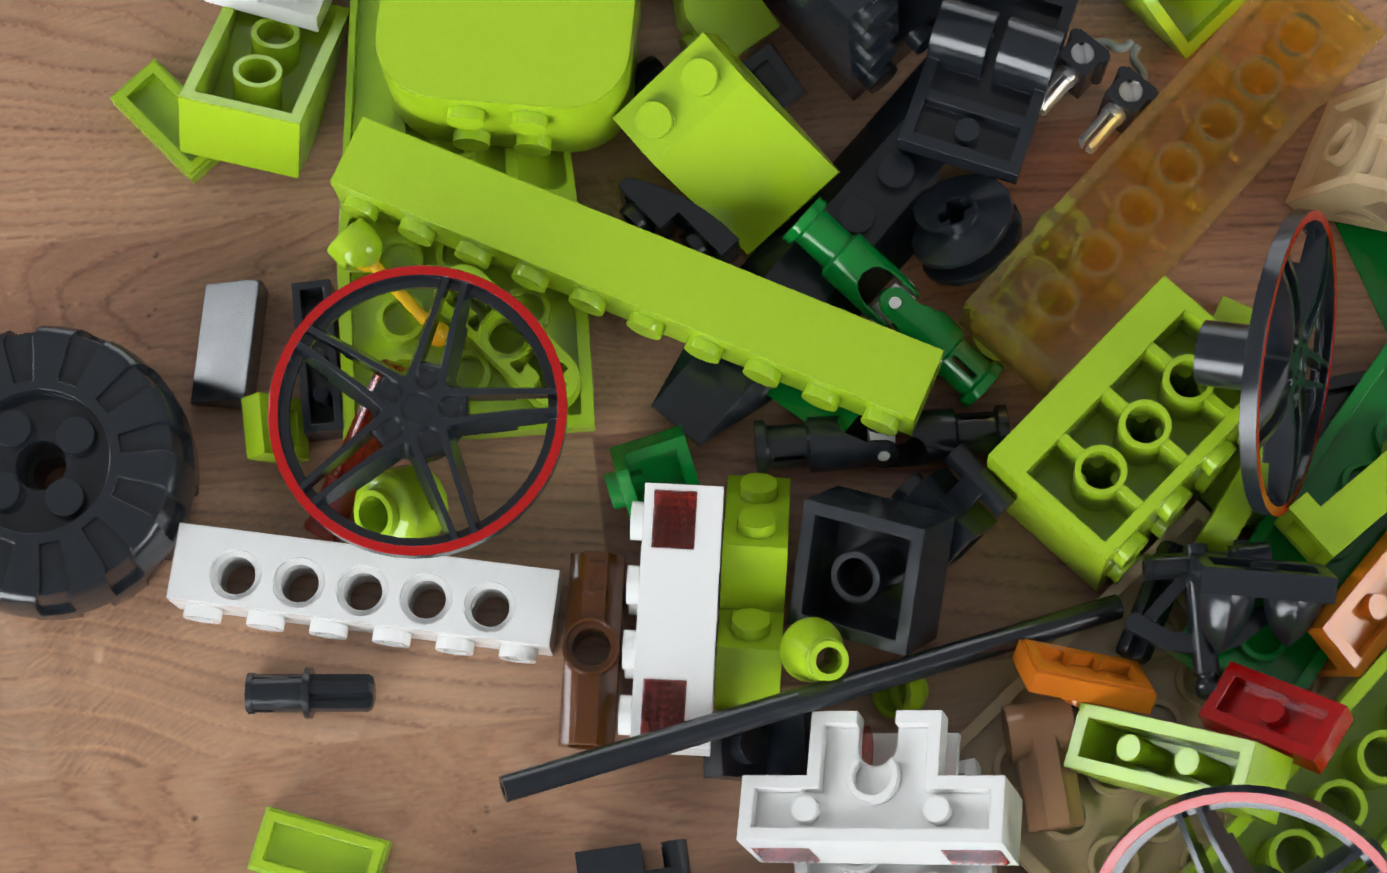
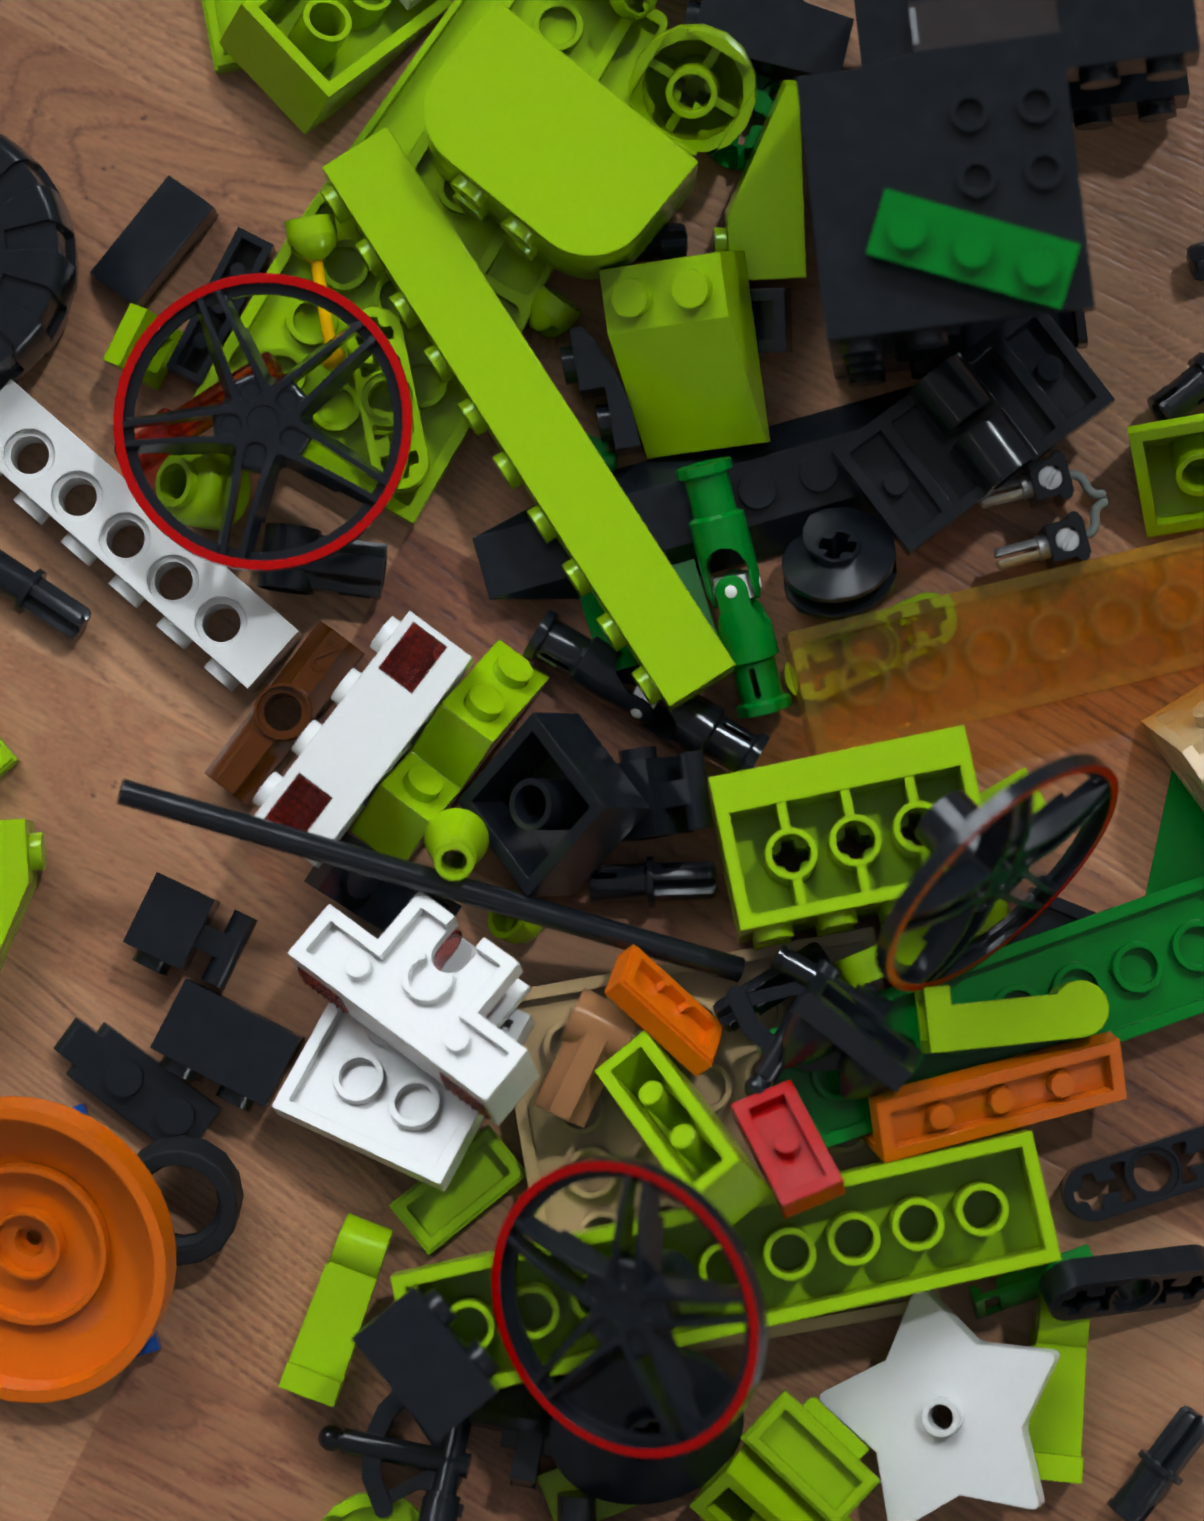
camera: 30 degrees right, 10 degrees up
green bracket [604,425,700,519] -> none
none -> black piece [257,523,388,600]
none -> lime hinge [528,284,582,338]
none -> black axle [589,856,717,908]

